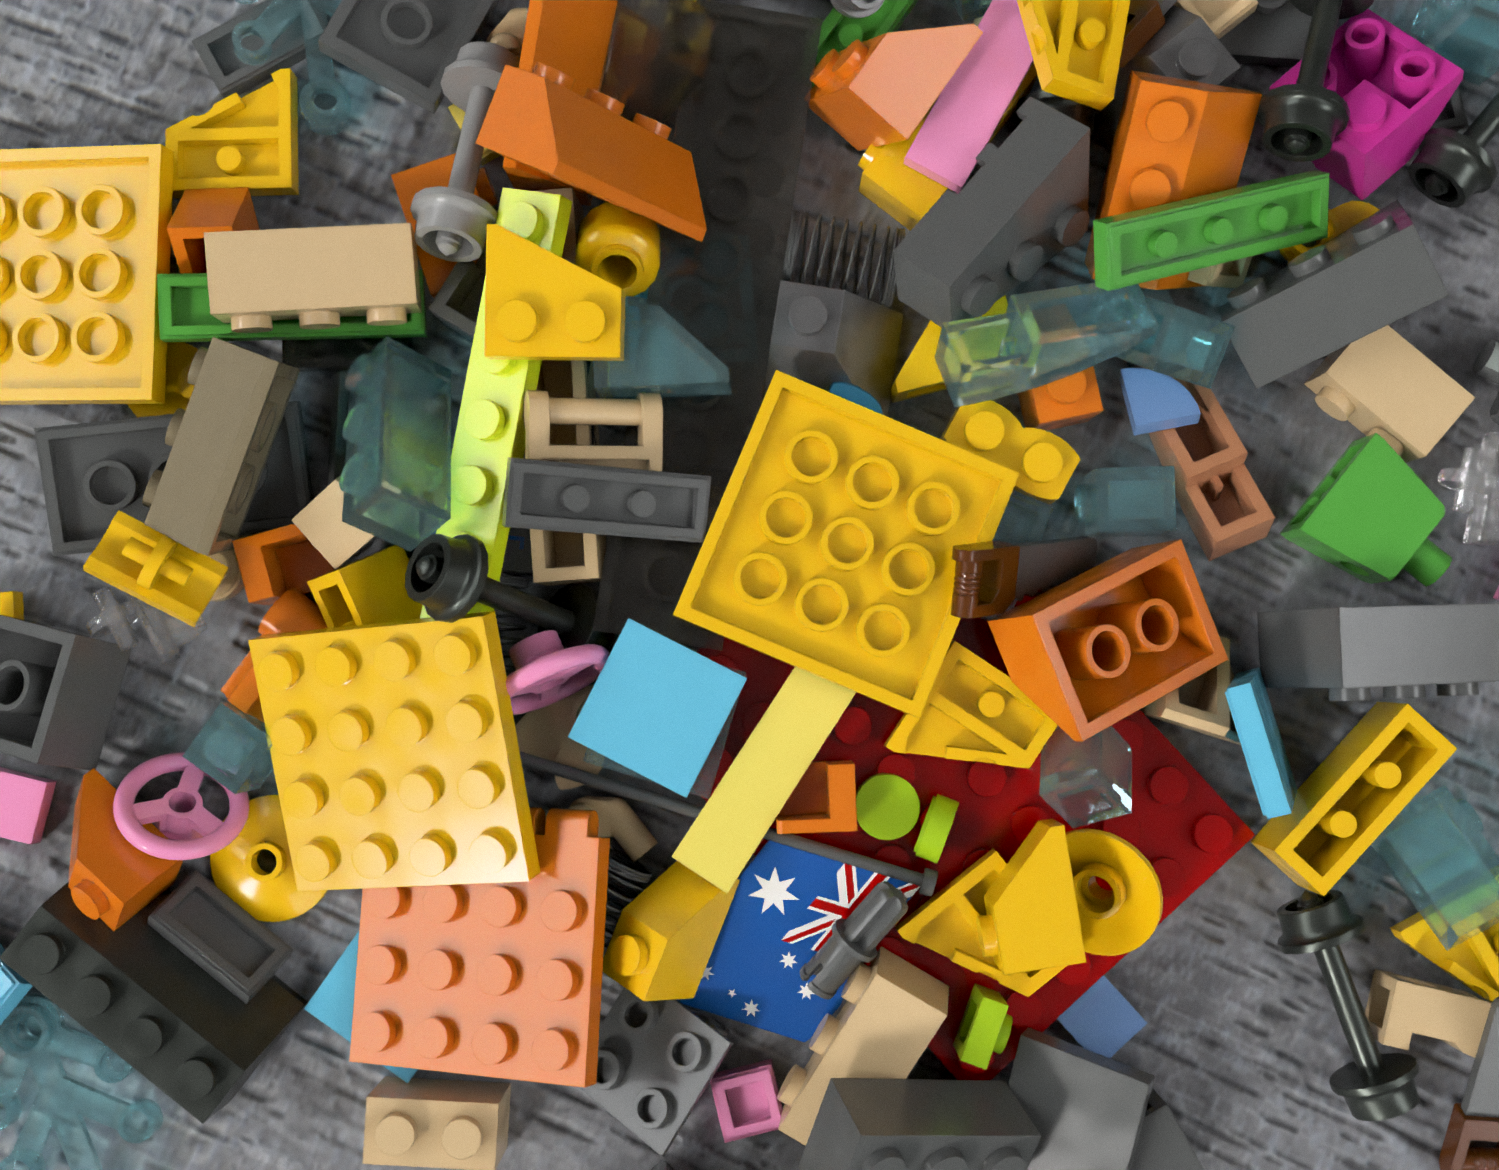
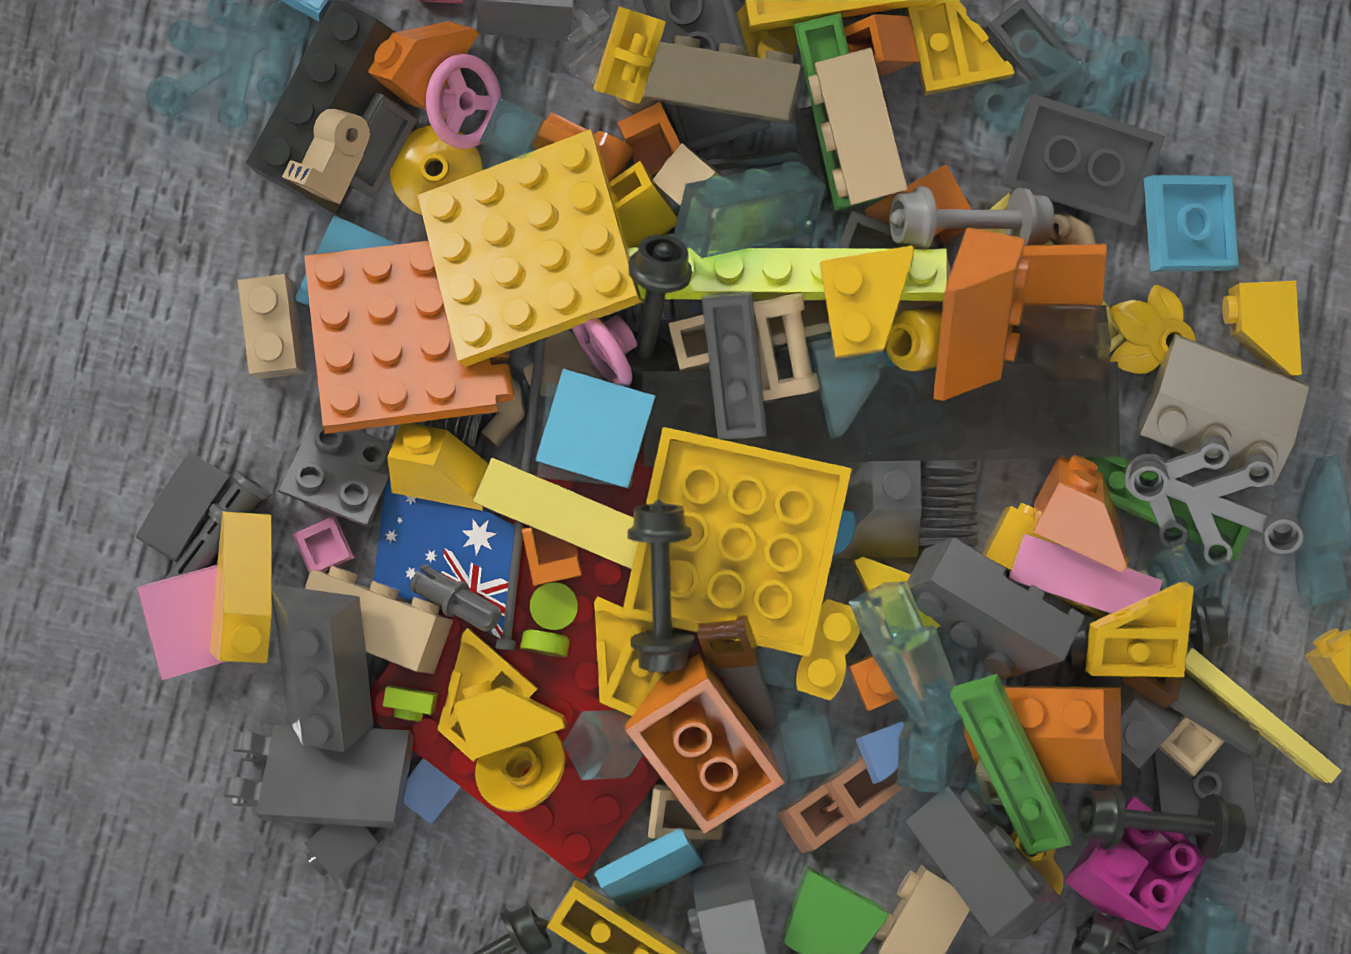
camera: 75 degrees right, 0 degrees up
none -> tan leg [282,109,370,204]
none -> pearl dark grey piece [627,499,695,674]

